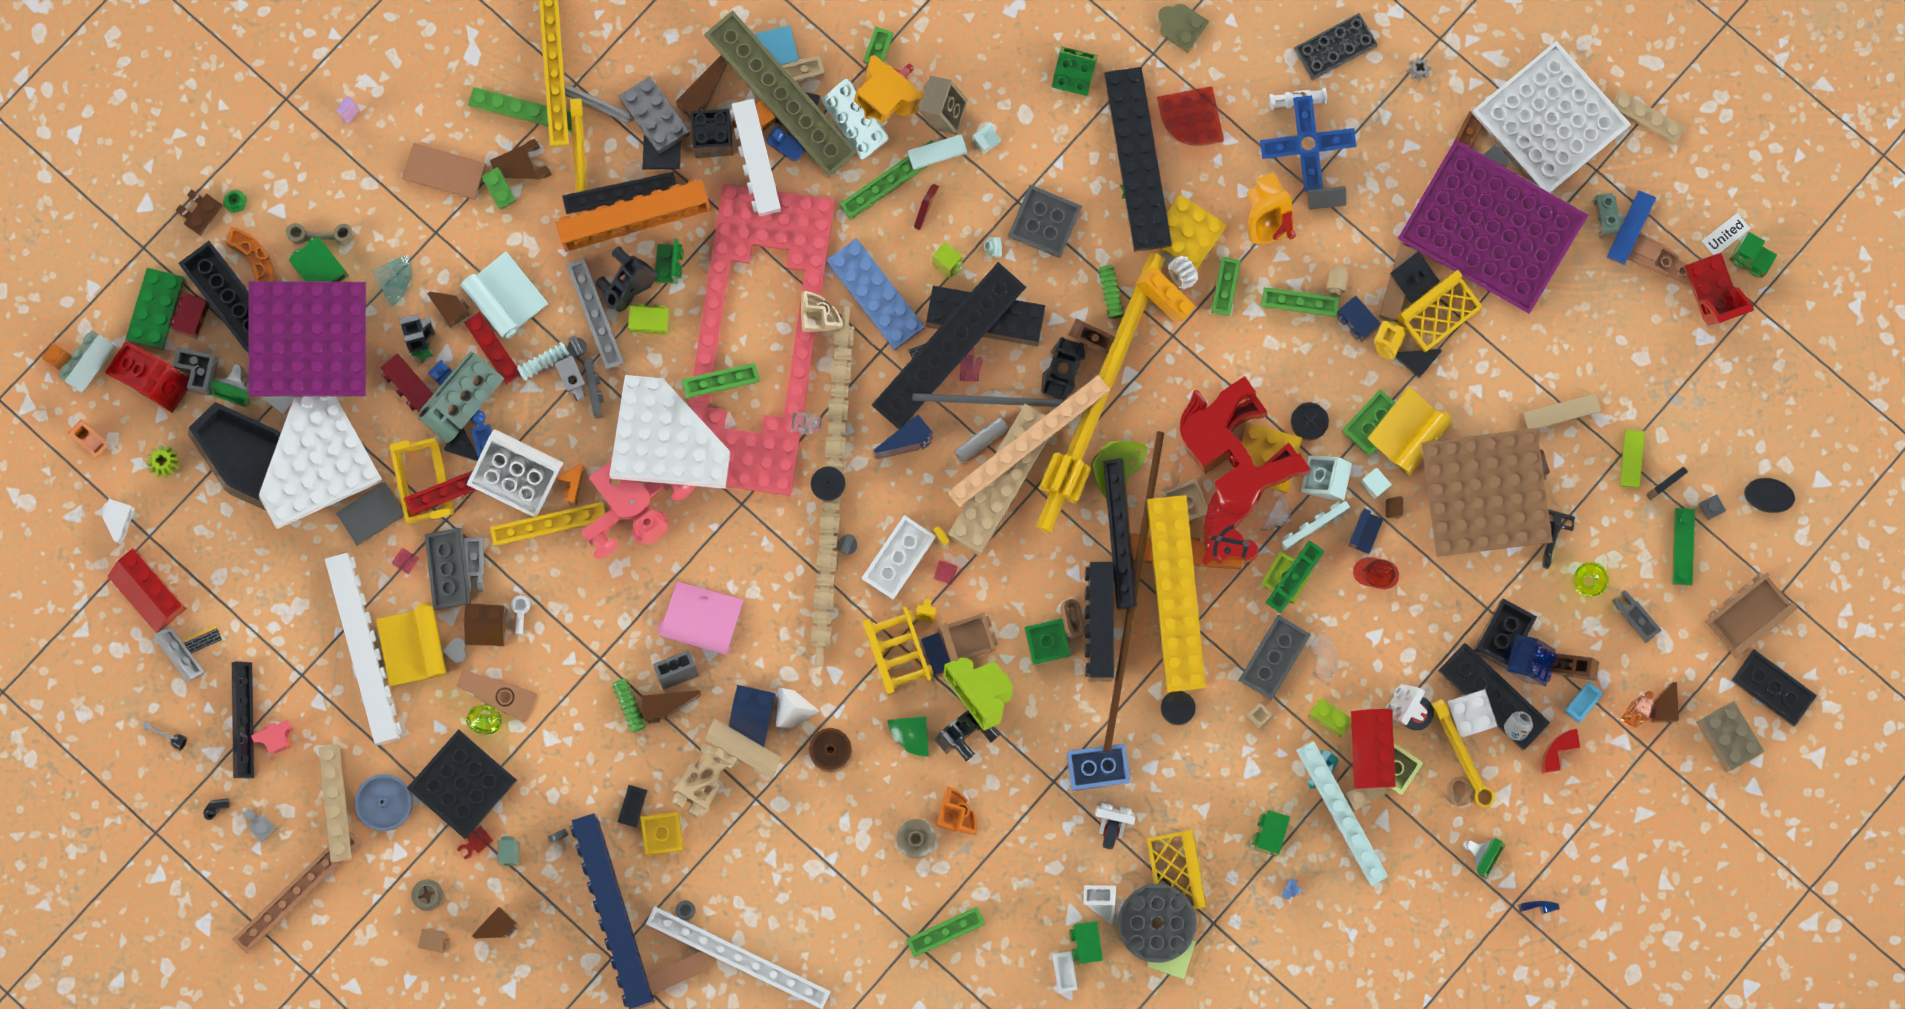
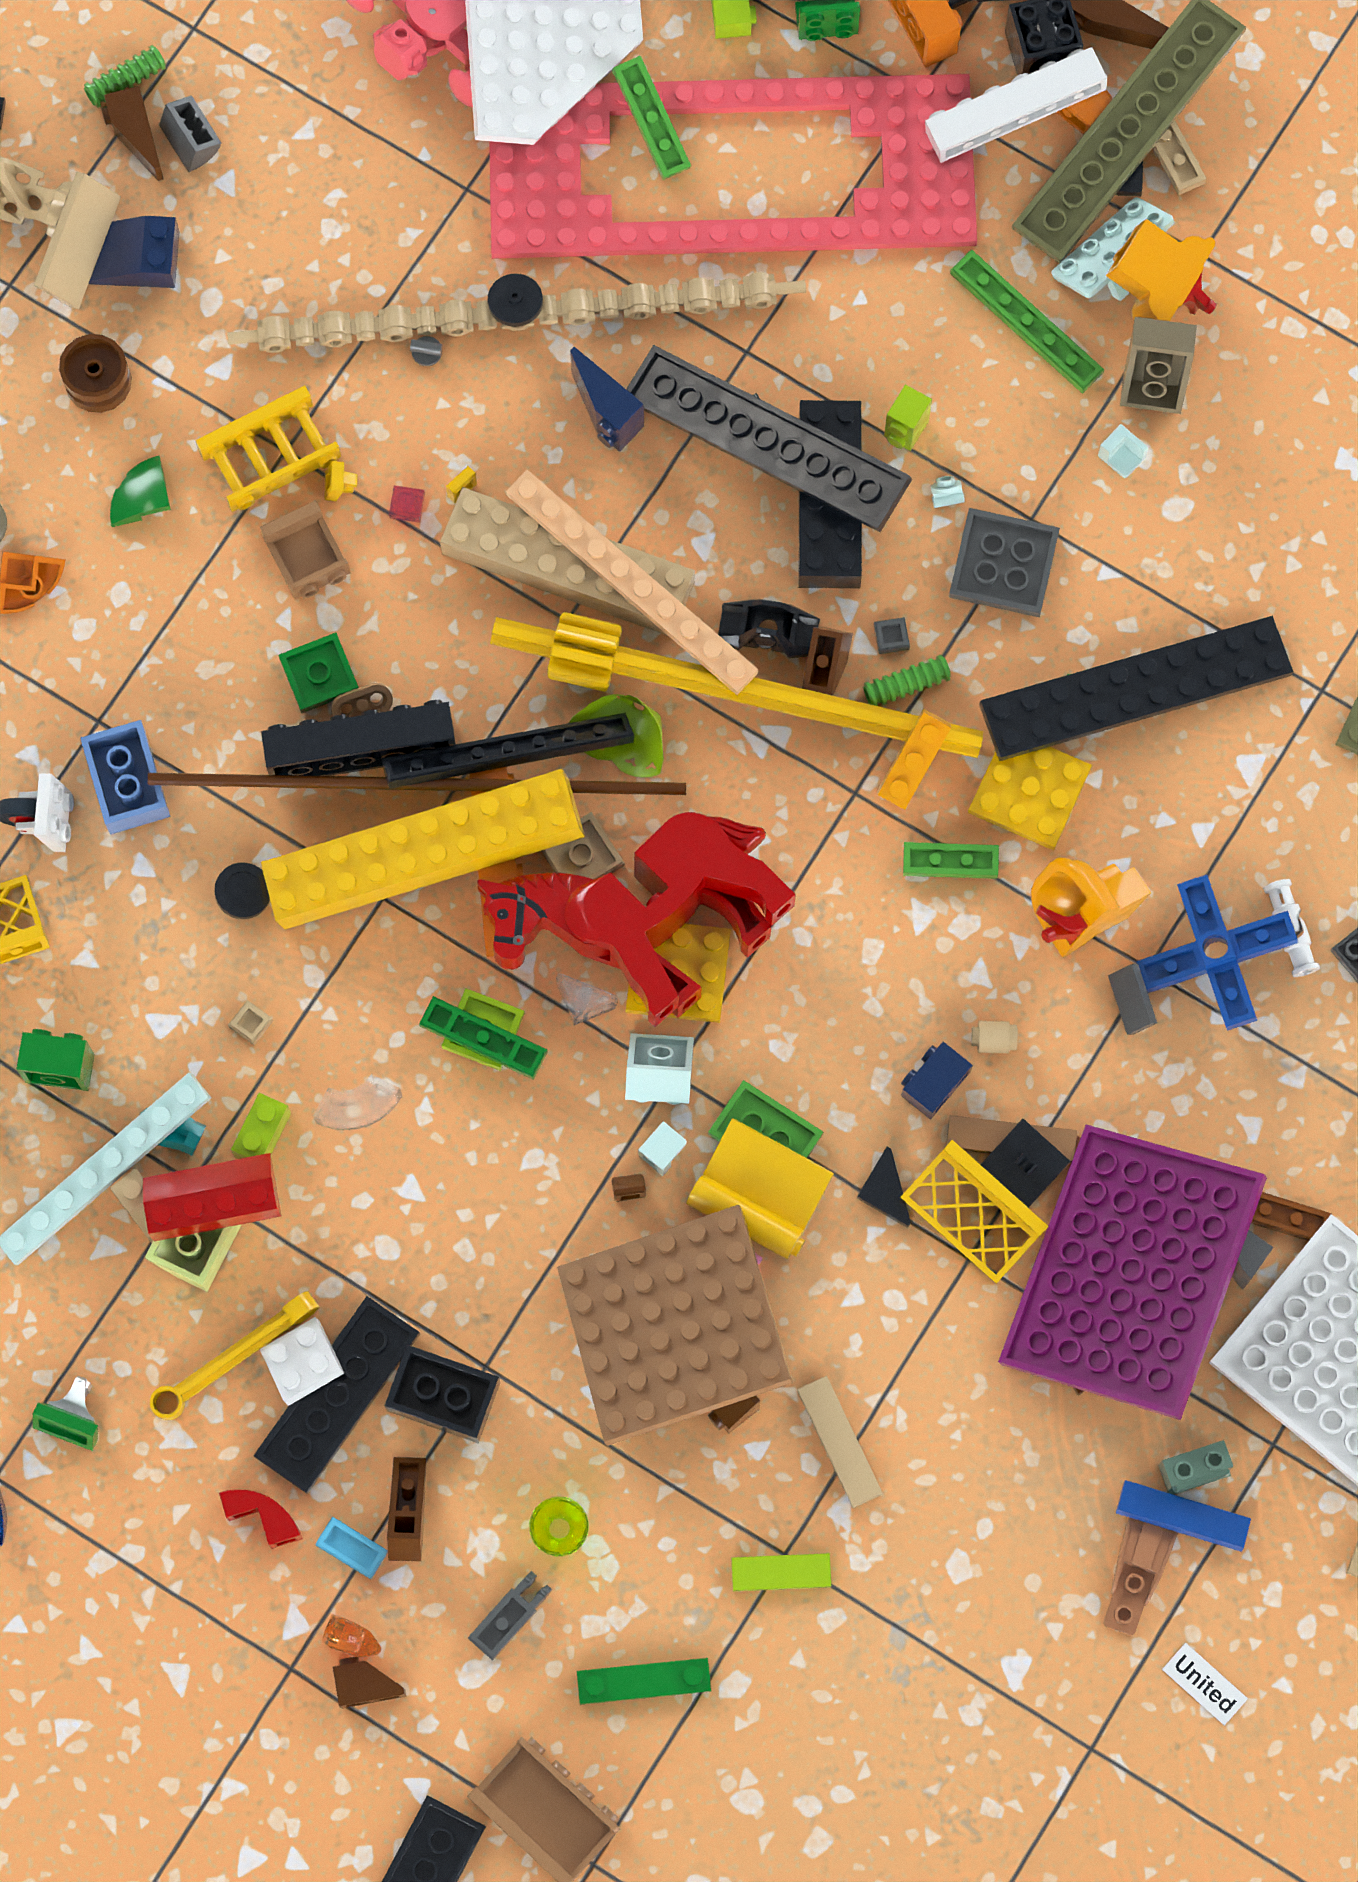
camera: 85 degrees right, 5 degrees down
bright pink door [657,582,744,655] -> none
medium azure tile [754,25,799,65] -> none
blue piece [766,127,805,161] -> none
white slope [776,688,820,729] -> none
clear brick [791,412,822,435] -> none
tan brick [801,291,843,332] -> none
medium blue plate [826,238,925,351] -> none
white plate [861,515,936,600] -> none
bright green plate [863,27,894,64] -> none
light aqua tile [907,134,967,170] -> none
dark grey piece [912,393,1065,407] -> none
dark red tile [914,184,939,230] -> none
clear blue tile [920,633,950,676] -> none
black piece [934,710,1000,762] -> none
lime brick [943,657,1014,731] -> none
light grey axle [954,417,1009,464] -> none
clear pink rock [960,347,983,382] -> none
green bracket [1052,46,1098,96] -> none
clear red plate [1157,86,1224,146] -> none
white gear [1168,256,1198,290] -> none
dark grey plate [1238,615,1311,700] -> none
bright green plate [1261,287,1339,317] -> none
light aqua plate [1280,501,1350,551] -> none
black tile [1290,402,1329,441] -> none
dark blue panel [1348,508,1383,554] -> none
clear red piece [1353,557,1399,590] -> none
yellow piece [1374,320,1407,360] -> none
white plate [1385,684,1434,730] -> none
medium nougat piece [1443,778,1473,806] -> none
light grey head [1504,712,1533,740] -> none
clear blue piece [1506,634,1556,687] -> none
black piece [1542,509,1575,569] -> none
black tile [1646,467,1688,501] -> none
red bracket [1685,253,1754,326] -> none
dark tan brick [1696,701,1764,772] -> none
dark grey plate [1699,494,1726,520] -> none
green brick [1729,232,1777,278] -> none
black piece [1744,478,1795,513] -> none
none -> dark grey tile [874,617,910,654]

